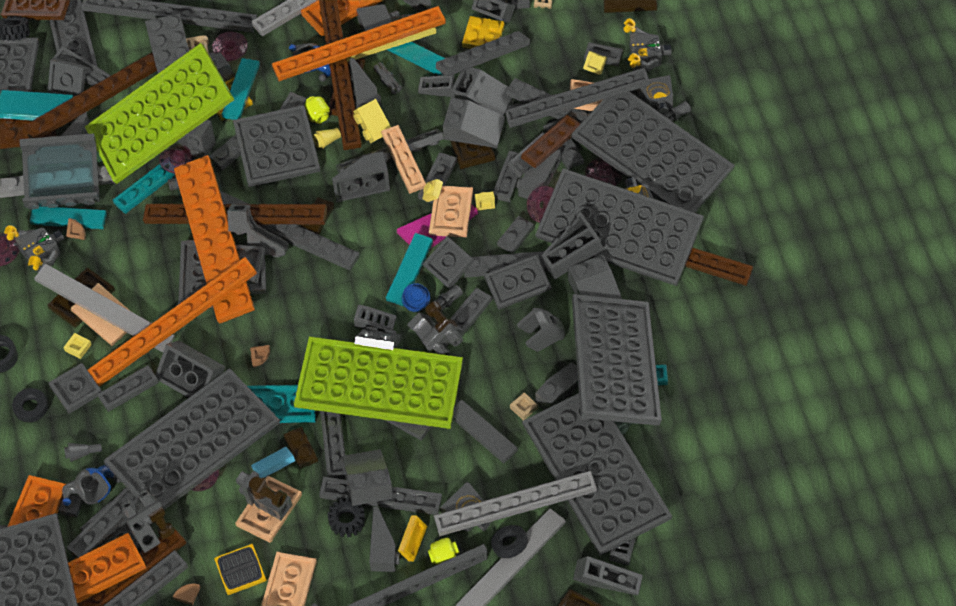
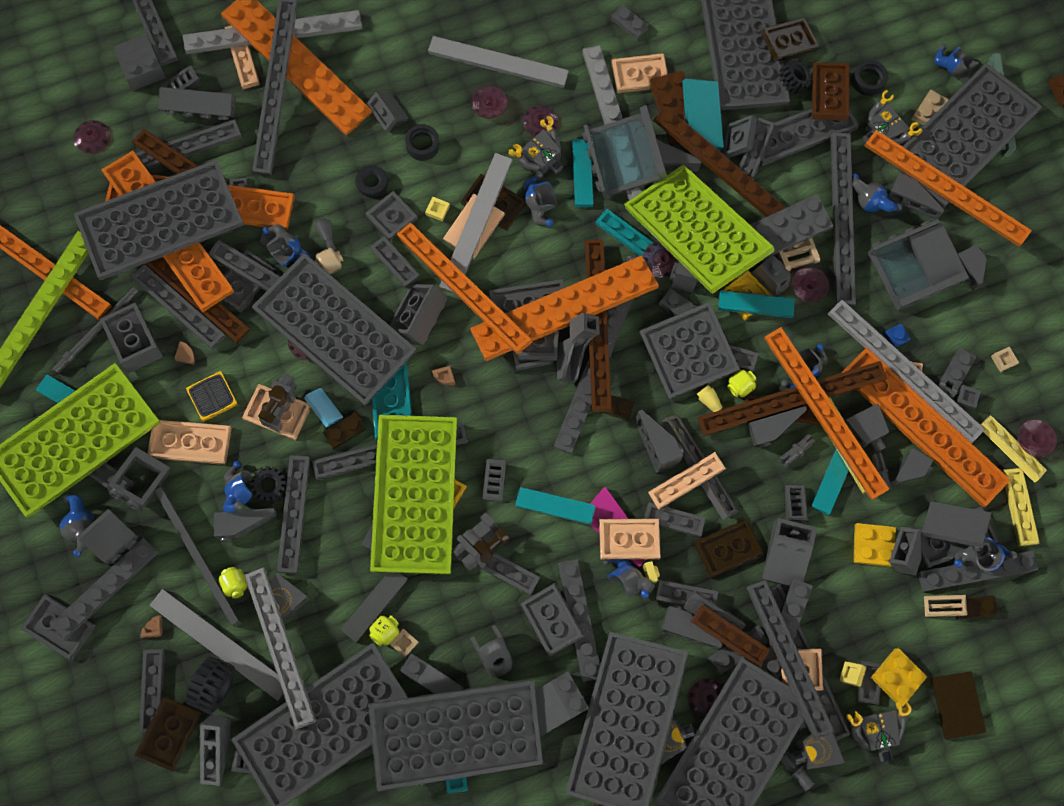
camera: 75 degrees right, 15 degrees up
medium nougat tile [66,218,86,240] -> none
dark grey hips [121,490,175,553] -> none
dark grey slope [341,449,392,506] -> none
light yellow brick [353,99,391,143] -> none
dark grey plate [355,327,401,350] -> none
yellow tile [398,515,427,561] -> none
blue plate [401,283,430,312] -> none
light yellow plate [422,179,443,202] -> none
dark grey plate [423,236,475,289] -> none
dark grey plate [436,31,530,77] -> none
dark grey pin [436,285,463,311] -> none
dark grey slope [443,98,505,148] -> none
black tyre [491,525,528,558] -> none
dark grey plate [497,216,534,254] -> none
clear pink dish [527,186,554,223] -> none
dark grey wedge [541,212,603,279] -> none
none -> black tyre [186,656,235,714]
none -> blue piece [223,461,252,514]
none -> tan head [314,248,343,275]
none -> neon yellow head [369,616,399,646]
none -> dark grey piece [524,171,557,227]
none -> dark grey piece [603,559,655,598]
none -> yellow plate [871,648,927,706]

